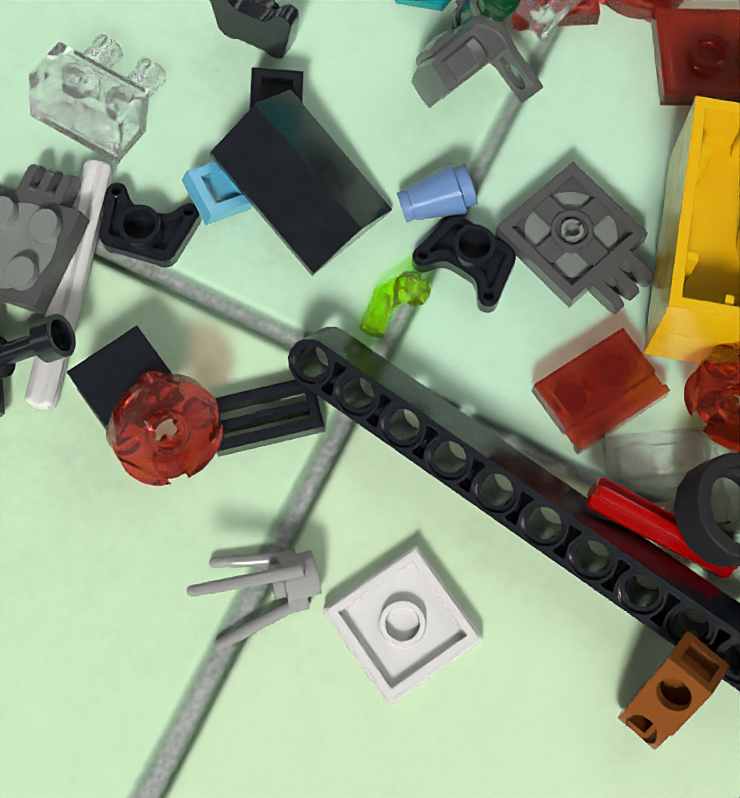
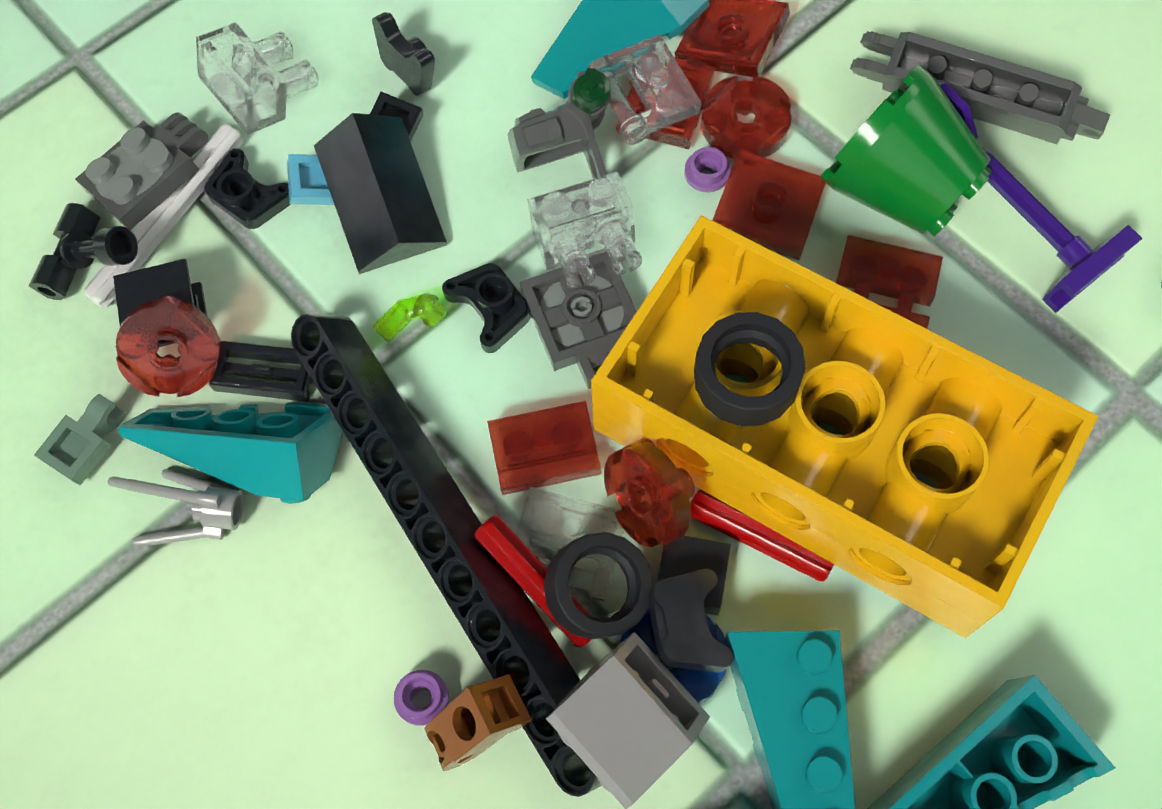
camera: 25 degrees right, 5 degrees down
white tile [323,546,483,708] -> none
medium blue cone [397,163,478,223] -> none
none -> sand green plate [34,394,127,486]
none -> teal wedge [118,402,343,504]
none -> medium lavender plate [394,670,449,726]
none -> clear brick [527,172,642,289]
none -> medium lavender plate [684,147,731,192]

